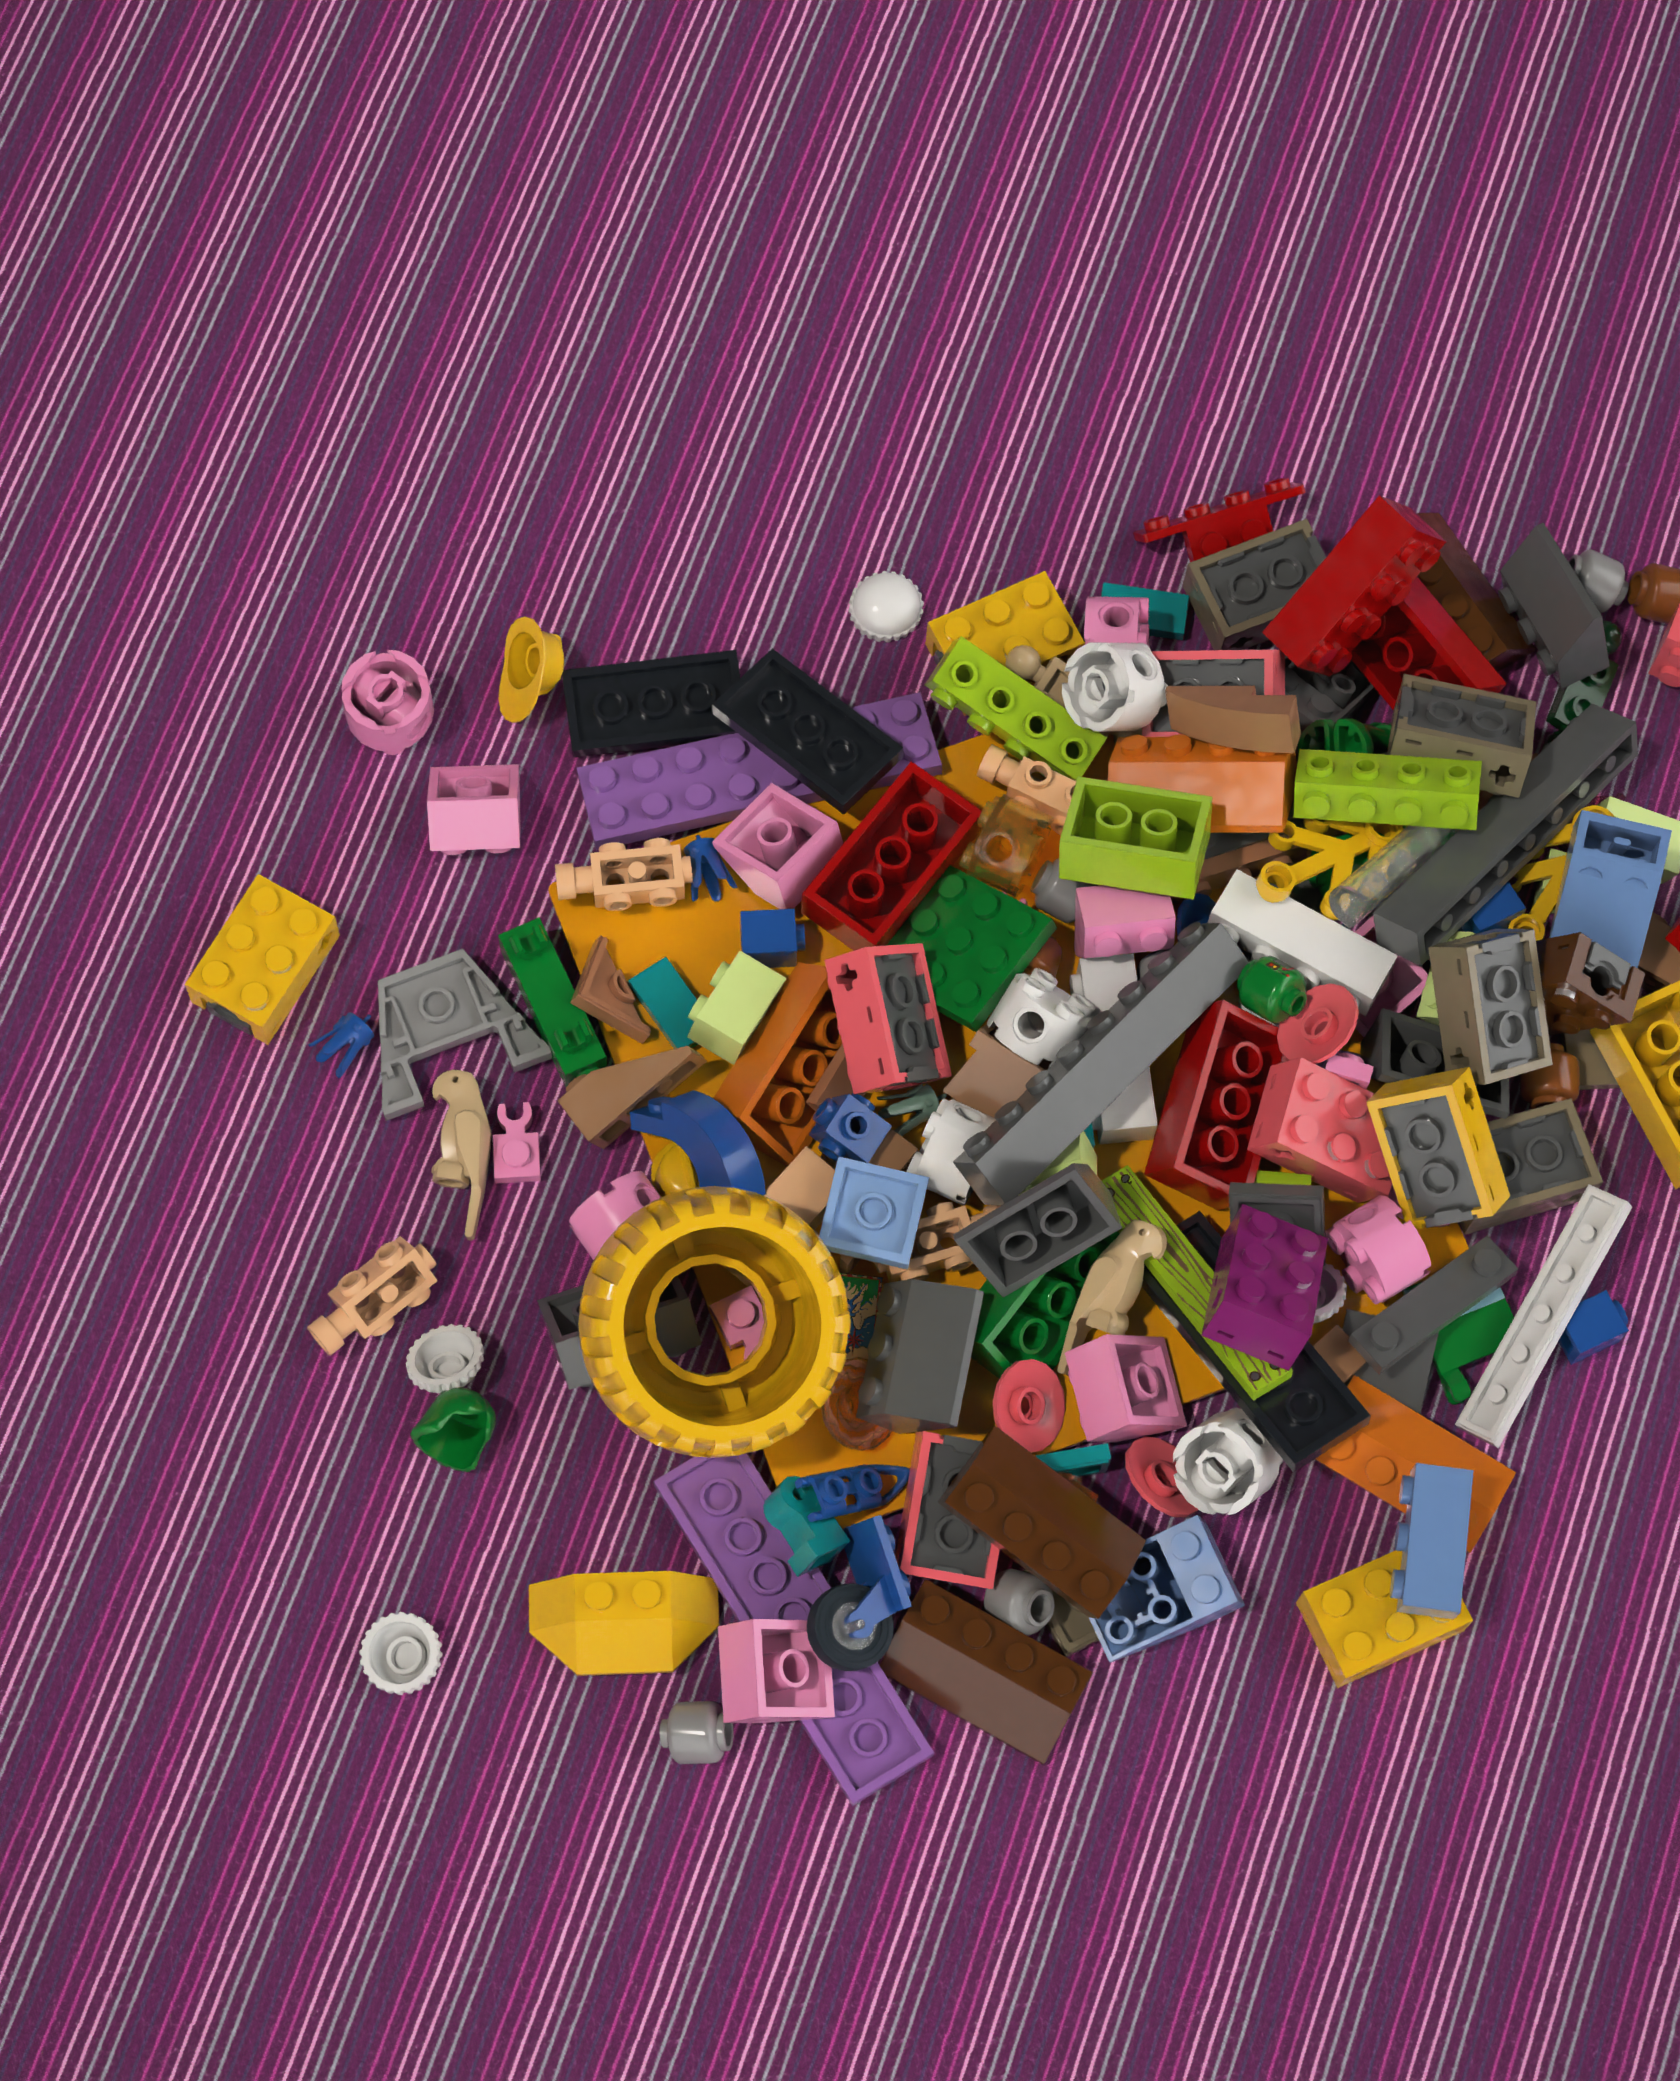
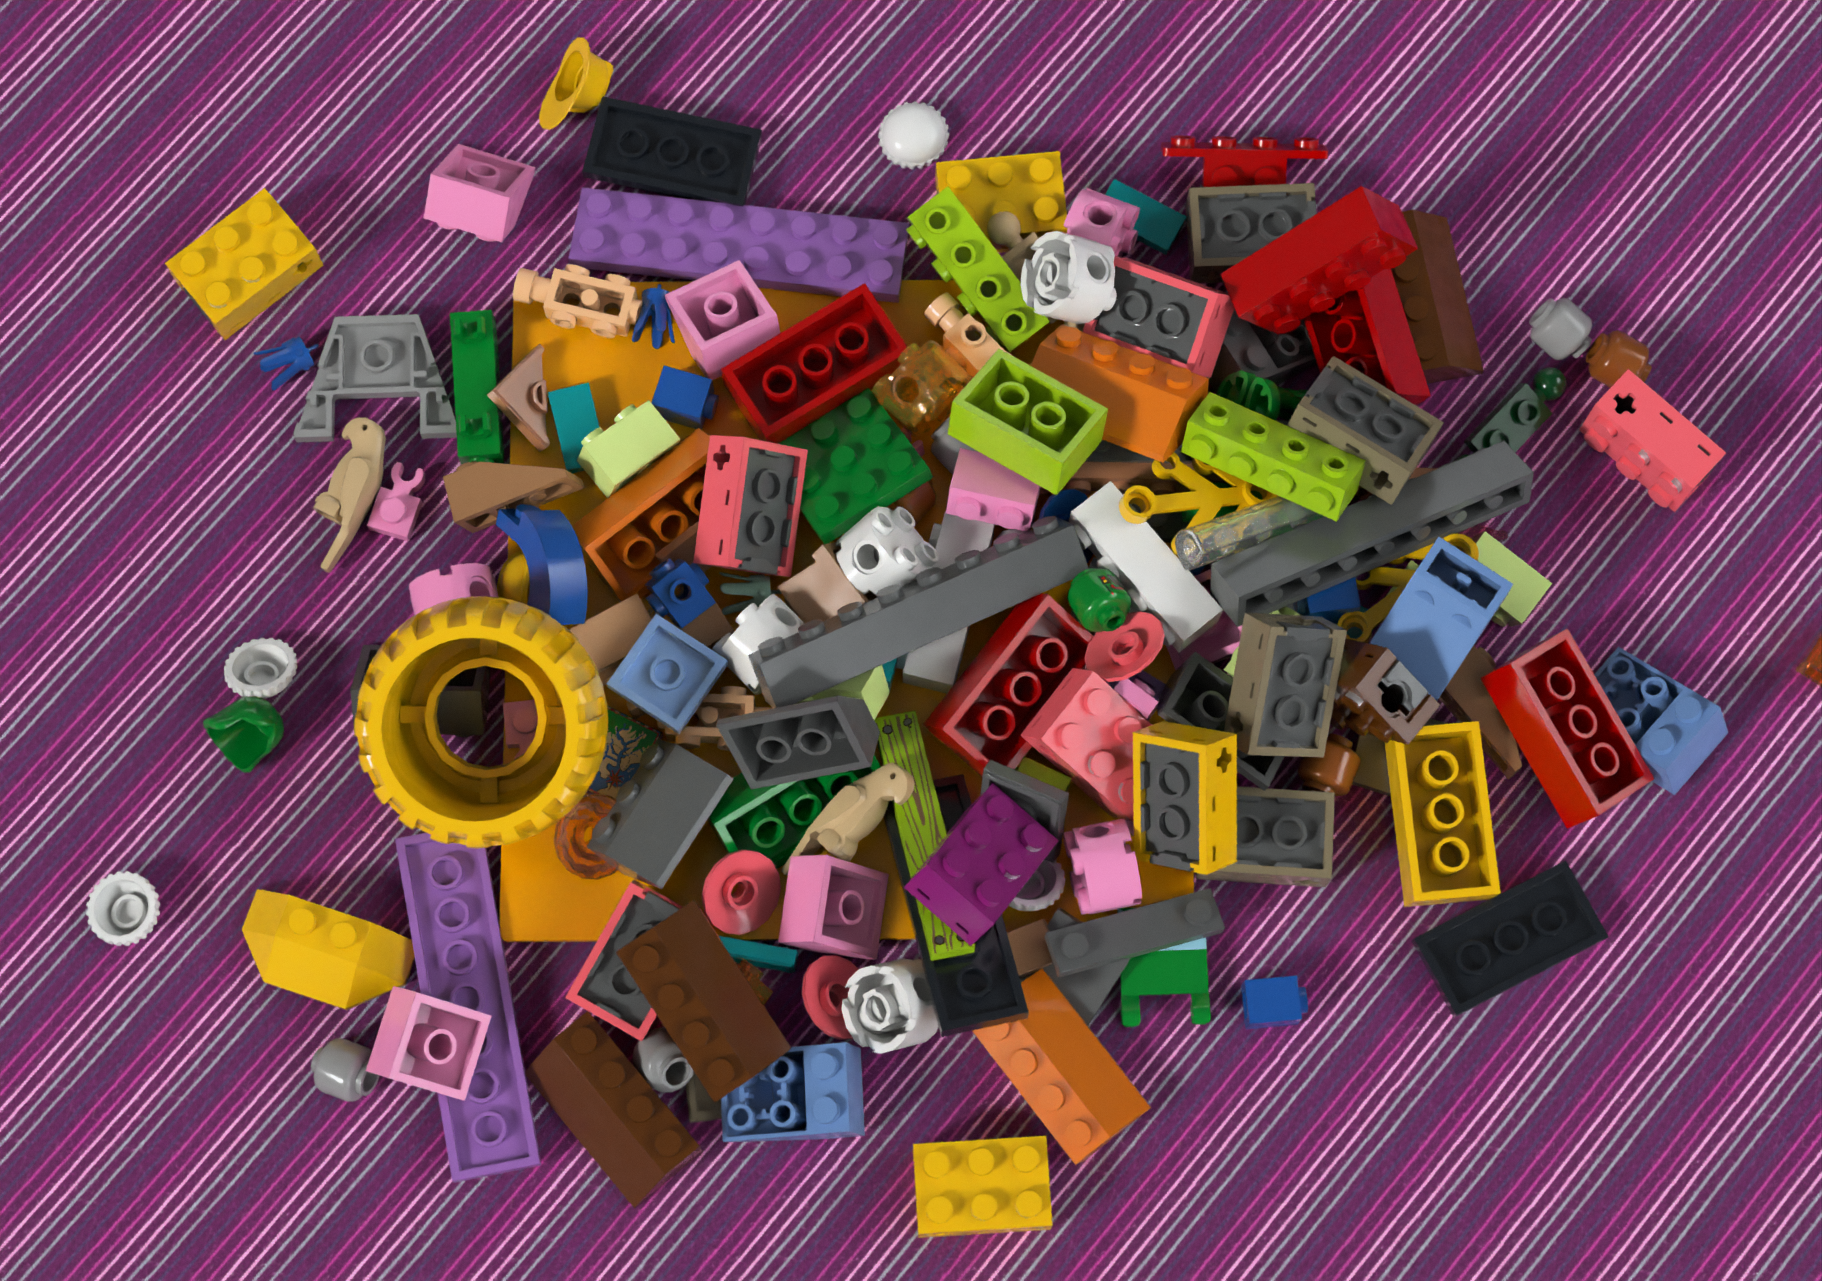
camera: 25 degrees right, 5 degrees up
light nougat brick [307,1236,437,1356] -> none
bright pink brick [341,650,434,755] -> none
black plate [712,648,904,815] -> none
teal leg [763,1476,850,1577] -> none
blue piece [795,1464,910,1522] -> none
plate [807,1515,912,1671] -> none
medium nougat slope [1165,686,1301,753] -> none
medium blue brick [1390,1463,1474,1620] -> none
white tile [1455,1184,1632,1448] -> none
dark grey slope [1498,523,1610,688] -> none

